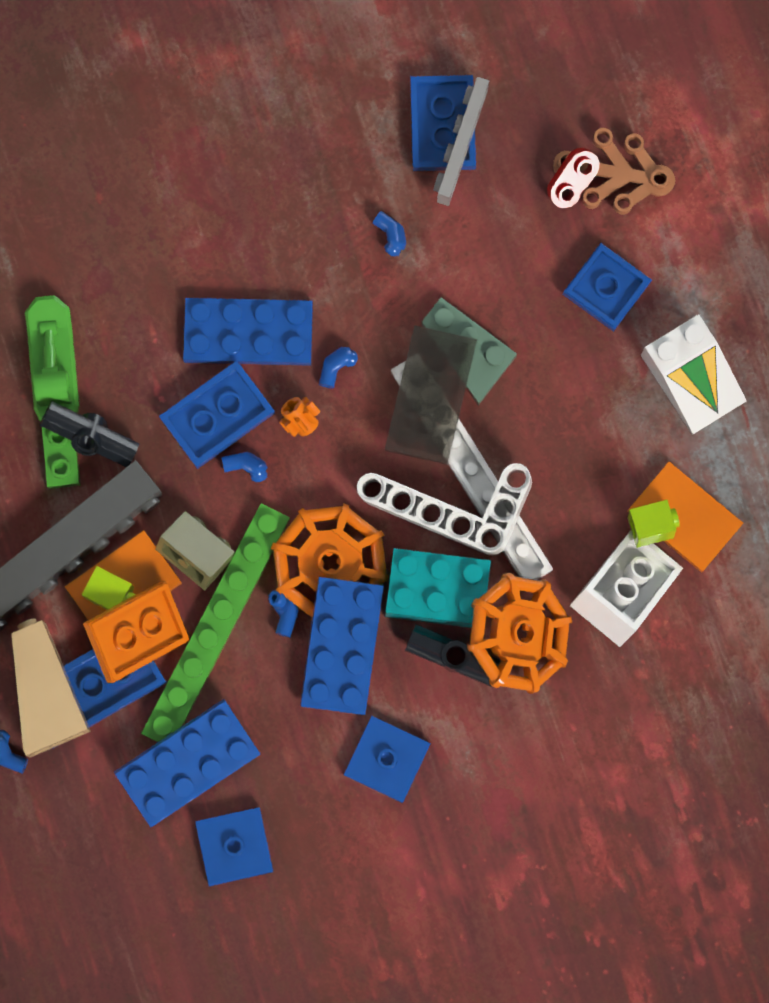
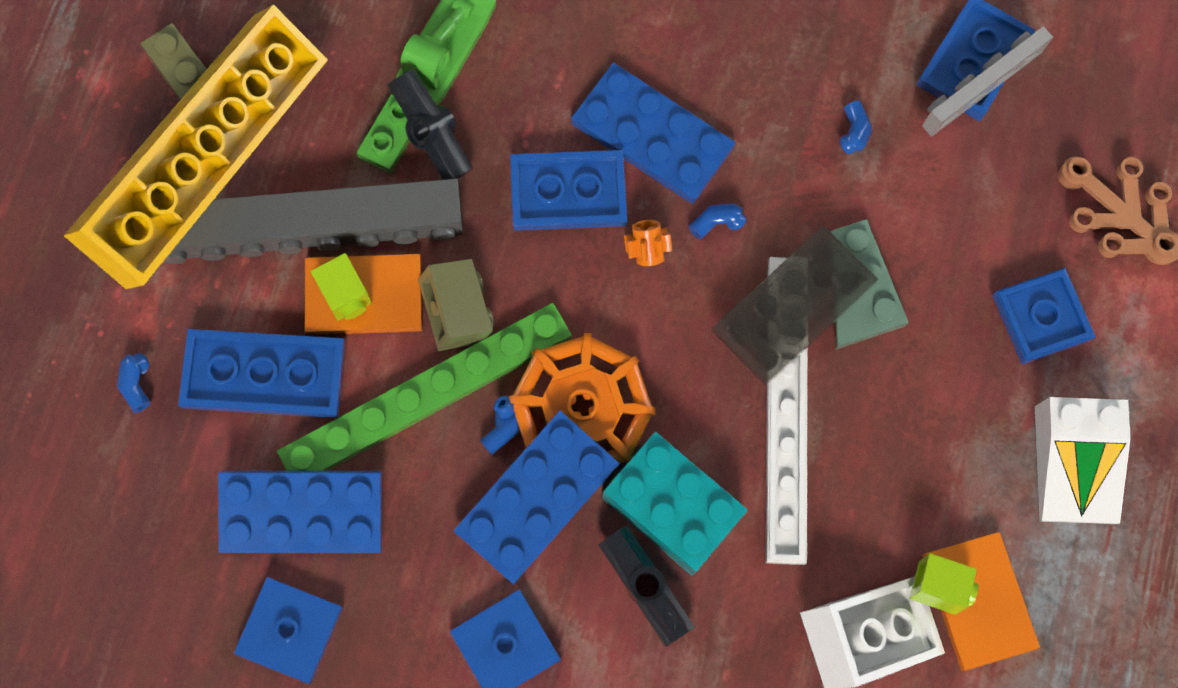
camera: 30 degrees right, 5 degrees down
tan slope [11,618,91,758] -> none
orange tile [83,581,190,683] -> none
blue arm [222,452,268,482] -> none
white beam [357,463,532,556] -> none
orange plate [467,572,572,694] -> none
plate [547,148,599,208] -> none

